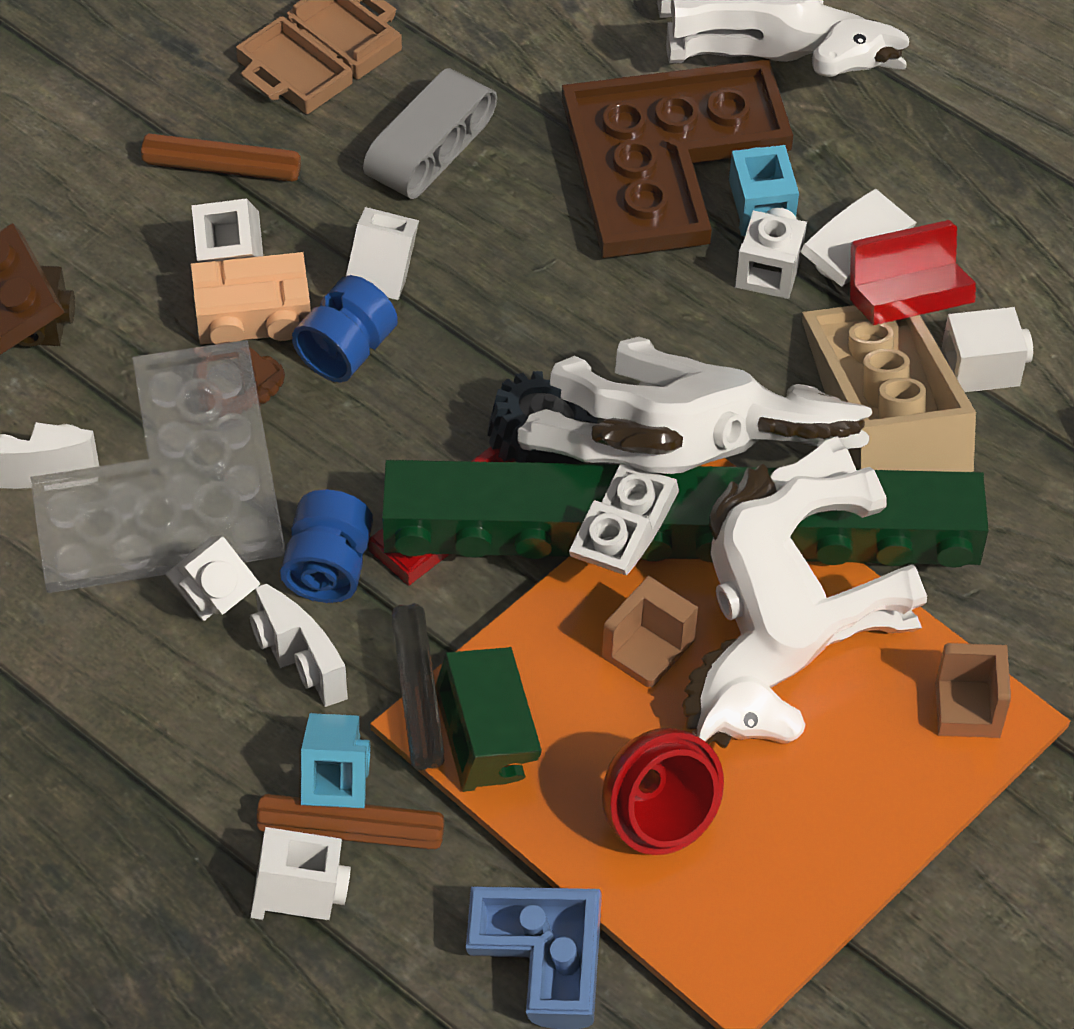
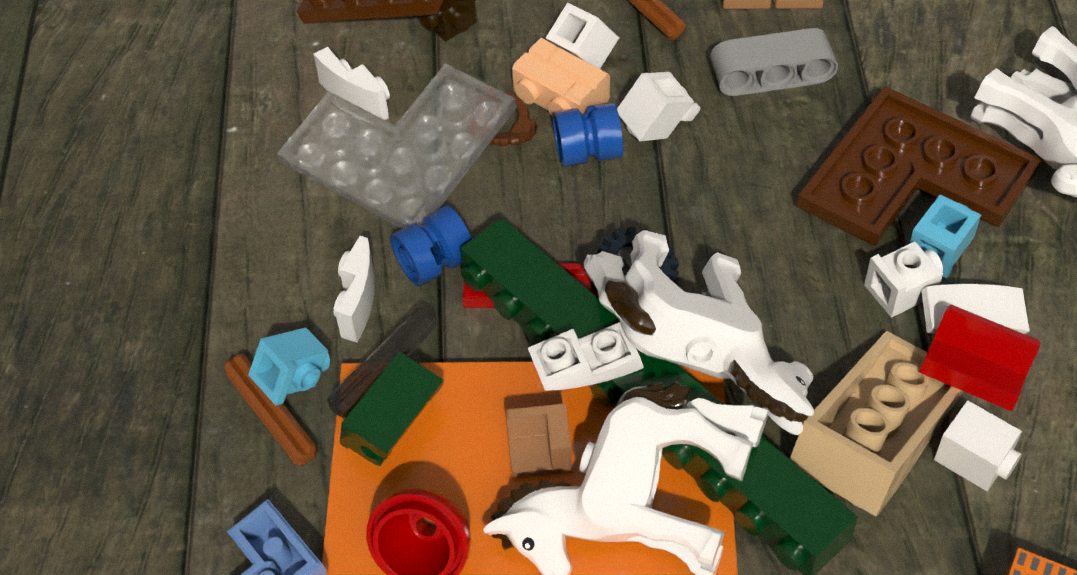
camera: 50 degrees right, 0 degrees up
white brick [165,536,260,621] -> none
white brick [250,827,351,920] -> none

